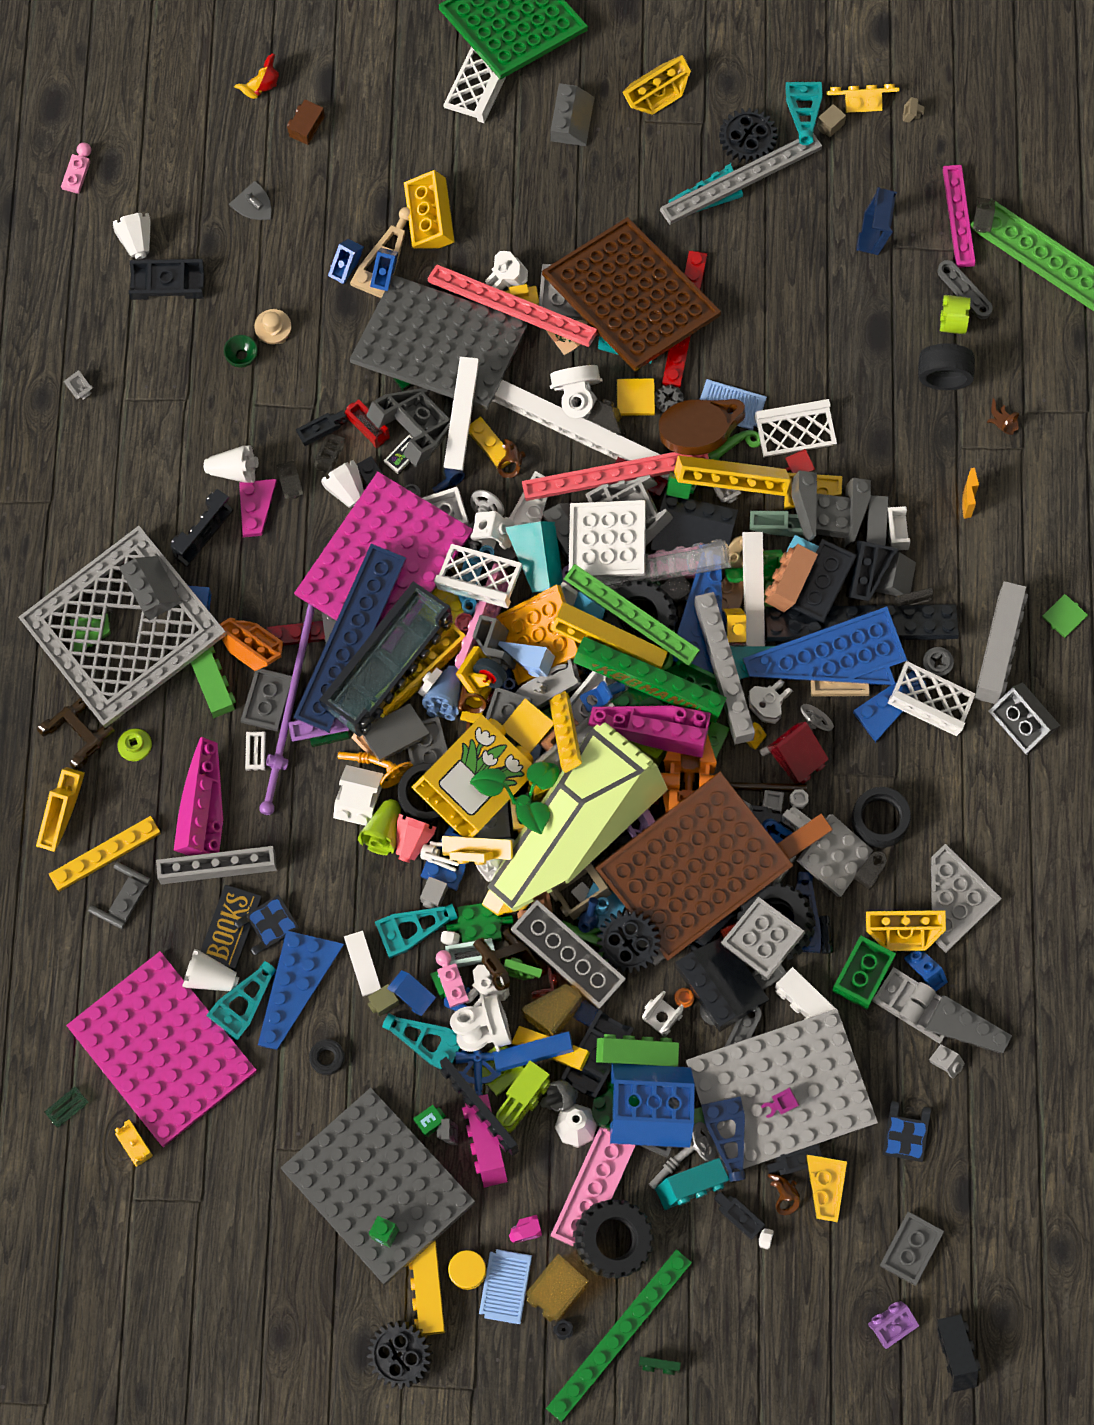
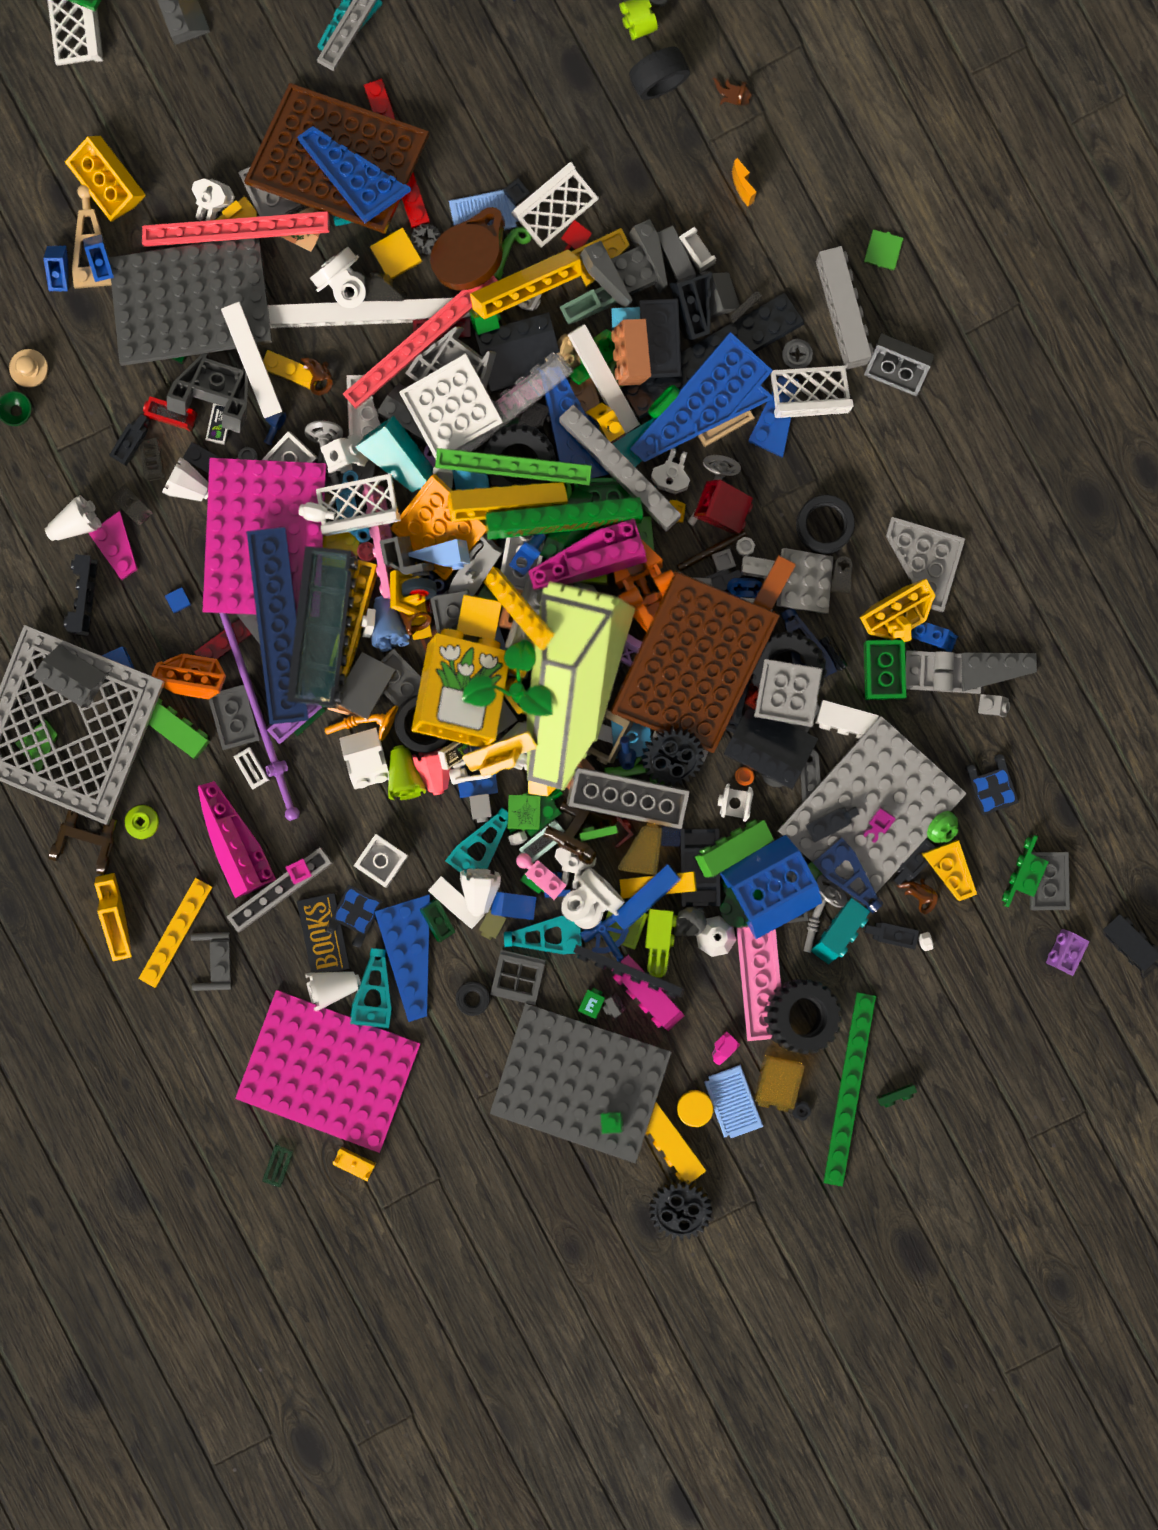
camera: 35 degrees left, 15 degrees up
none -> blue tile [165,587,191,613]
none -> dark pink plate [286,859,312,885]
none -> blue wing [297,126,411,224]
none -> white plant [299,502,335,522]
none -> white brick [354,834,409,888]
none -> dark green plate [420,899,456,942]
none -> tile [438,741,472,770]
none -> white cone [460,869,501,916]
none -> dark grey piece [490,950,546,1005]
none -> black tile [503,178,530,206]
none -> bright green piece [508,794,540,831]
none -> green tile [648,385,680,418]
none -> black hinge [805,807,860,843]
none -> yellow tile [888,615,911,642]
none -> bright green piece [927,811,958,843]
none -> green bracket [1001,835,1049,907]

